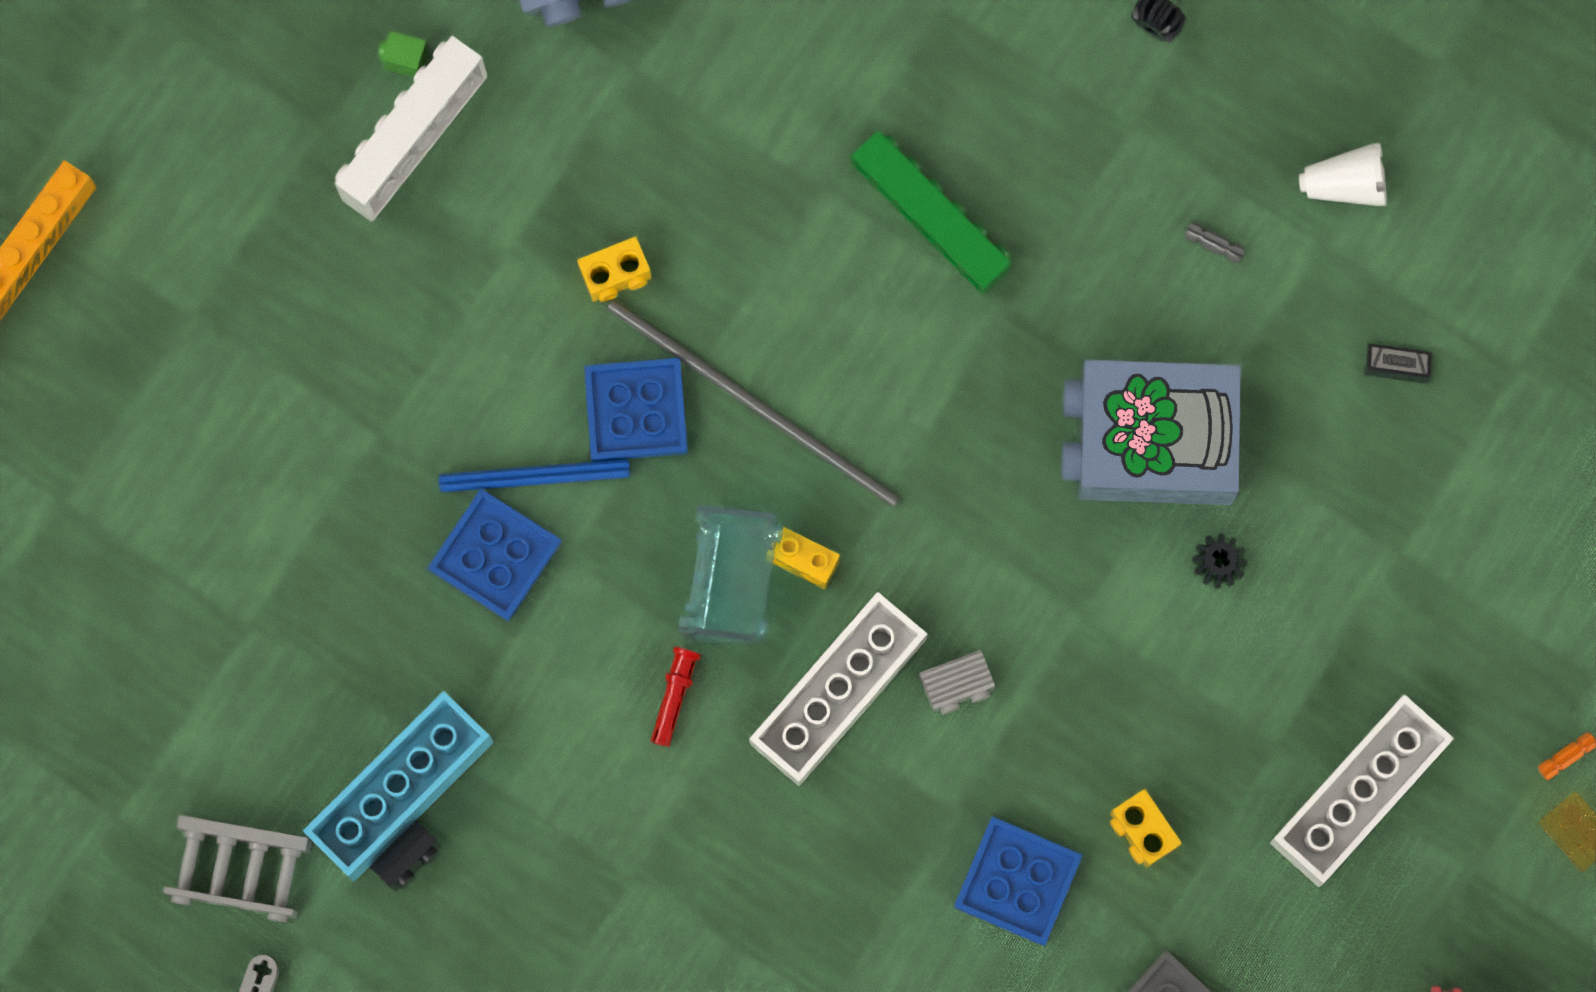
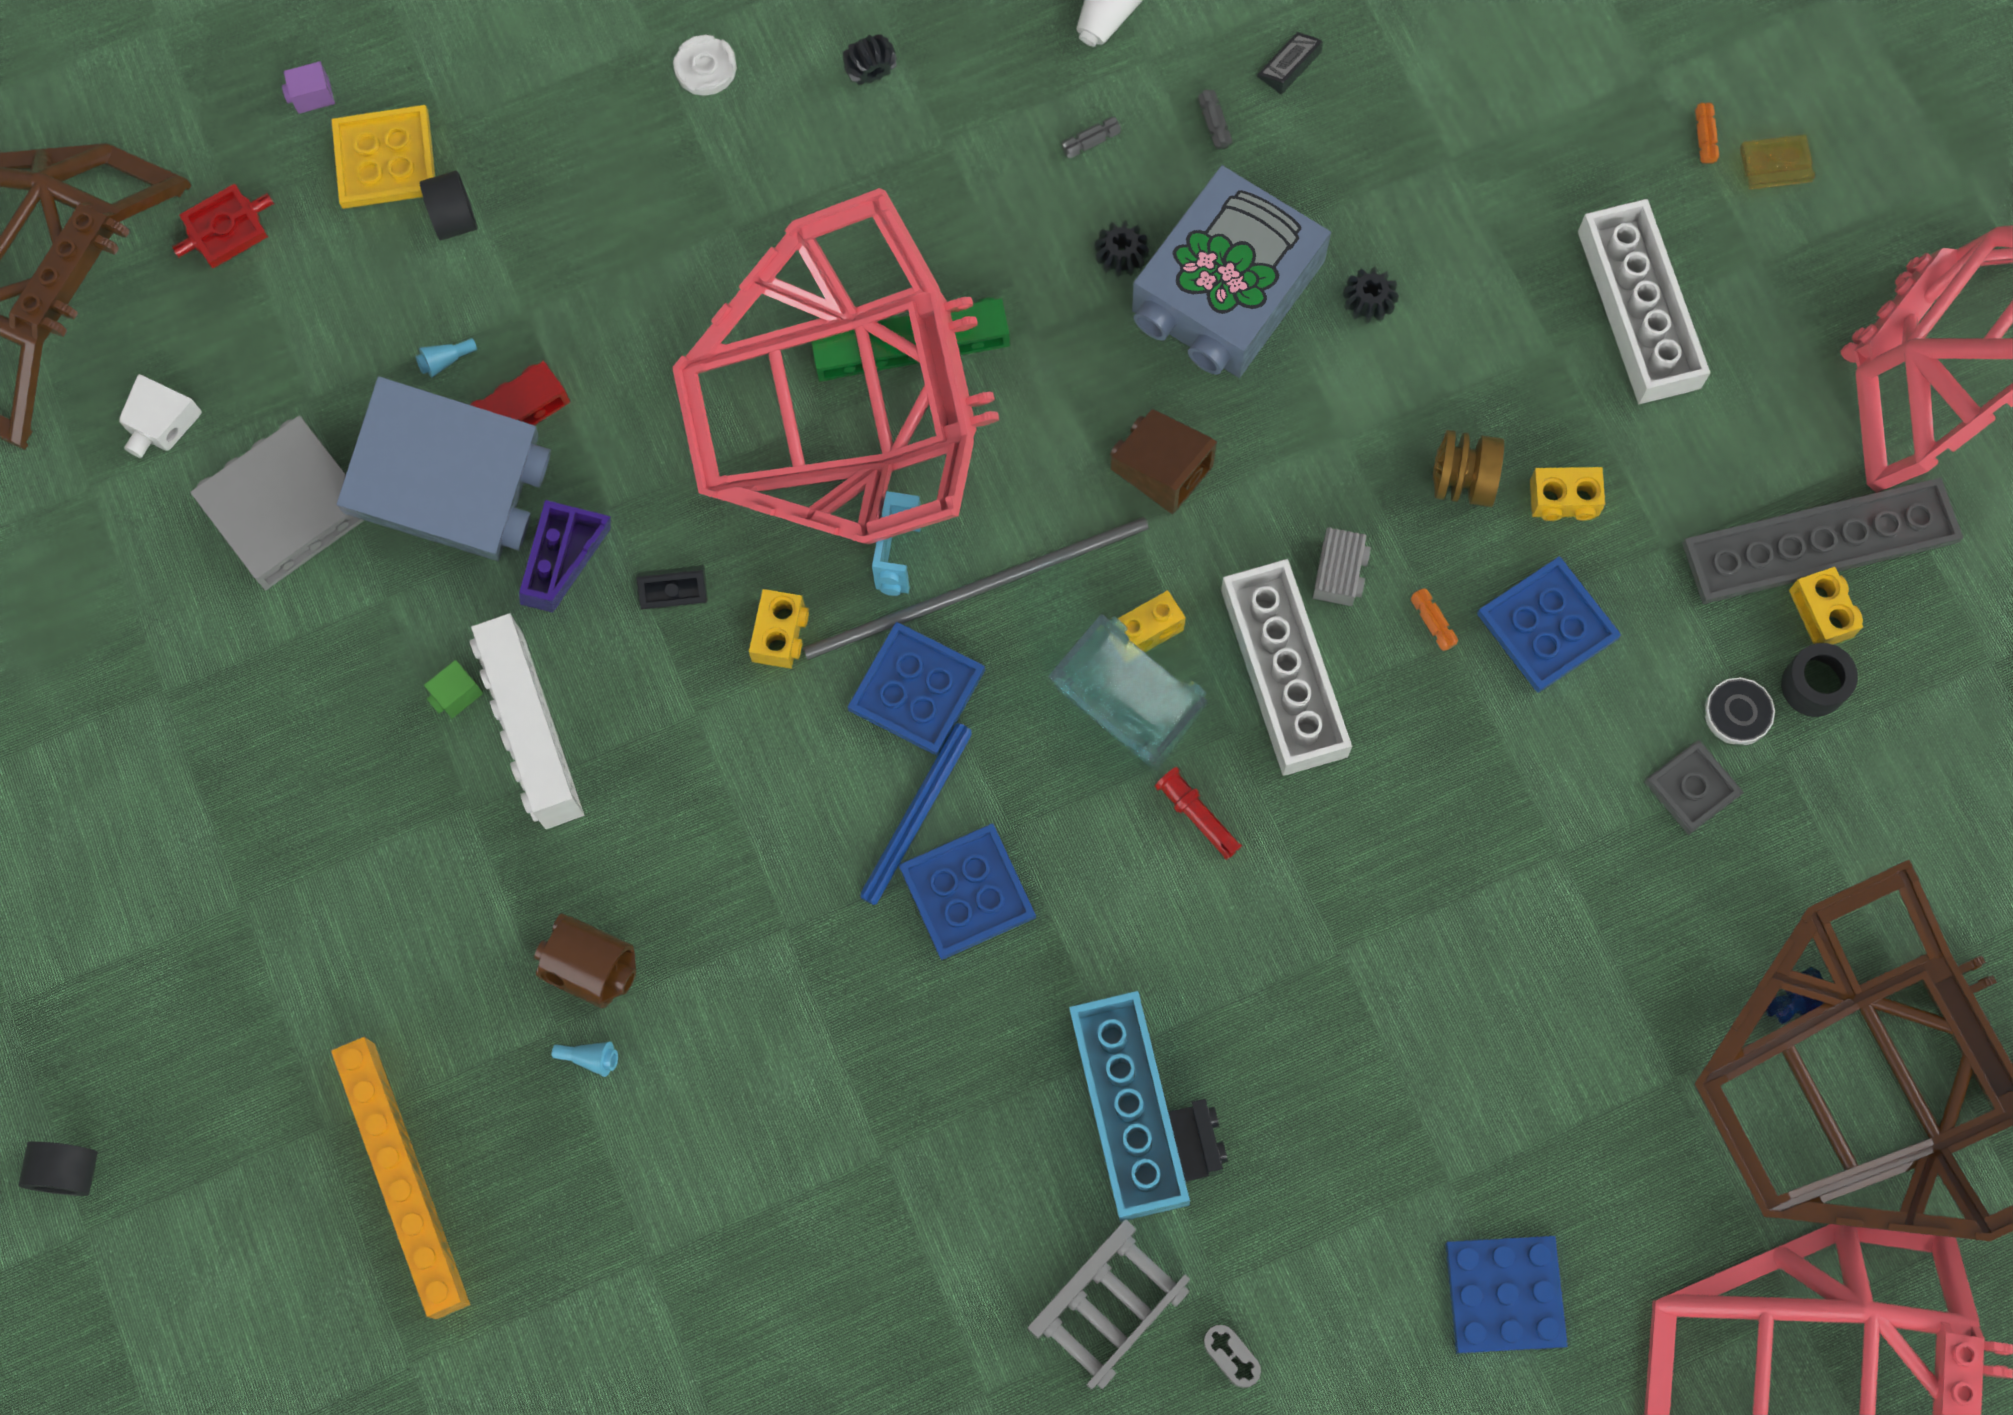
camera: 55 degrees left, 5 degrees down
none -> dark purple wedge [519,500,611,612]
none -> reddish brown cylinder [534,913,636,1008]
none -> medium azure cone [552,1042,618,1077]
none -> black slope [636,566,707,609]
none -> coral windscreen [672,188,999,544]
none -> medium azure panel [872,491,921,596]
none -> black gear [1094,220,1149,277]
none -> reddish brown slope [1110,409,1217,515]
none -> dark grey axle [1198,89,1232,149]
none -> orange axle [1411,588,1458,651]
none -> pearl gold wheel [1433,430,1504,507]

